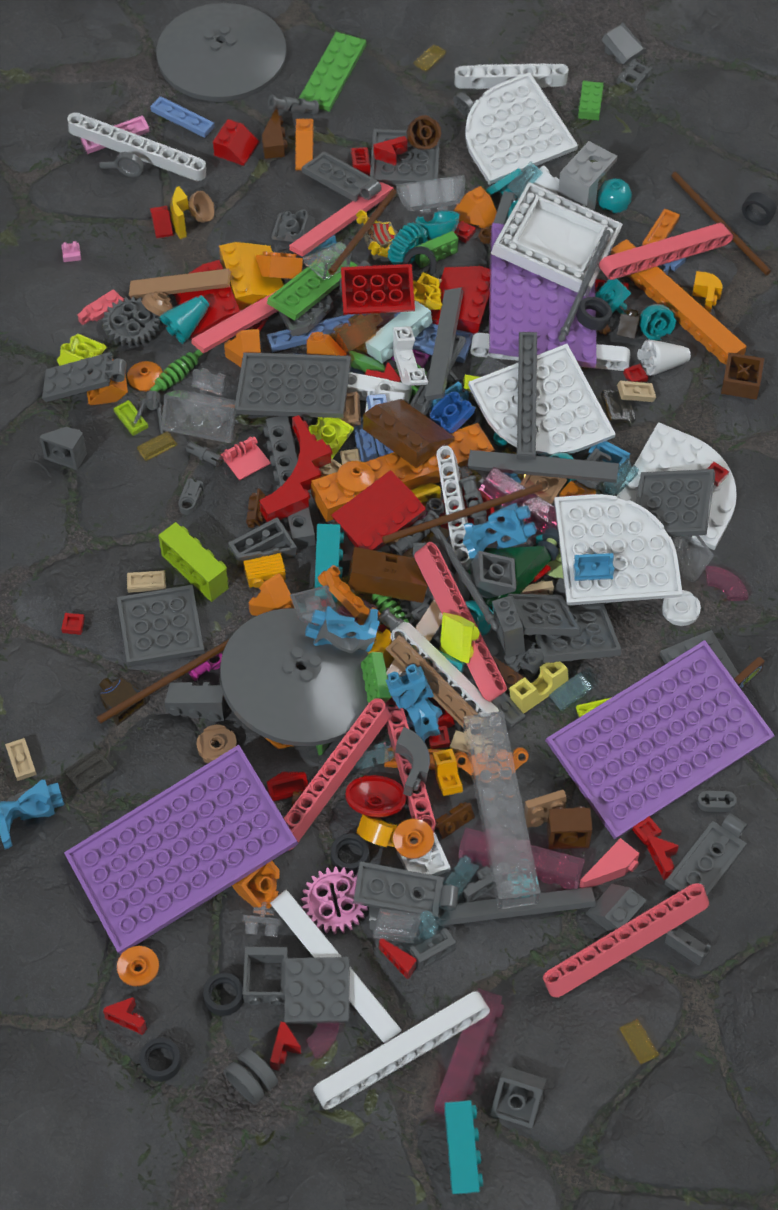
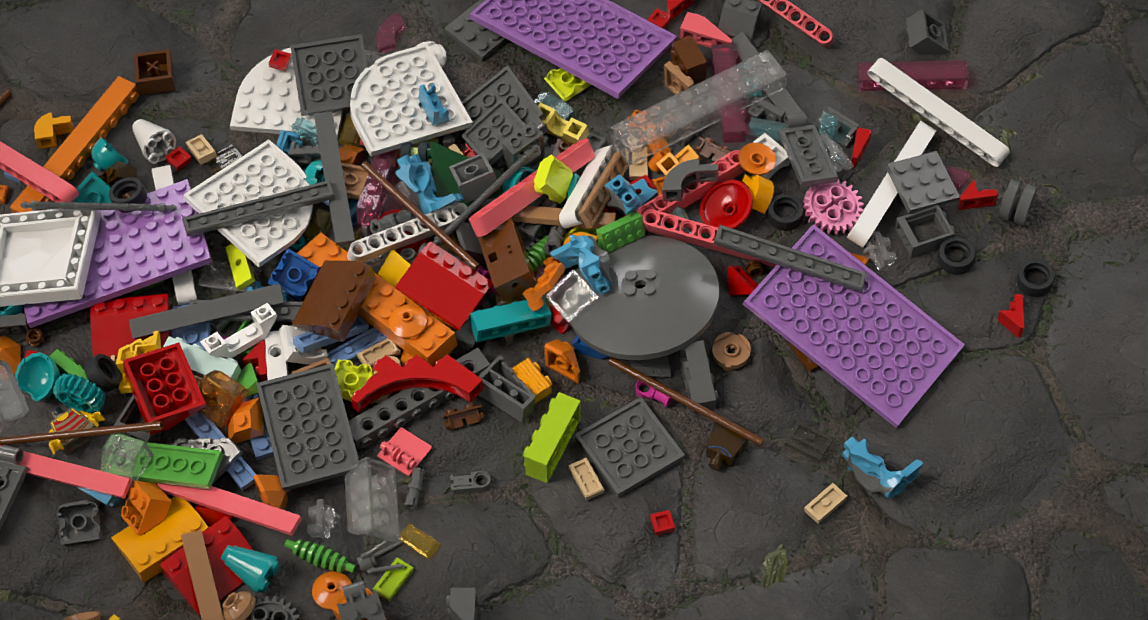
camera: 110 degrees left, 0 degrees up
orange dish [117,946,159,986] -> none
teal brick [444,1101,483,1194] -> none
none -> dark grey tile [714,225,866,292]

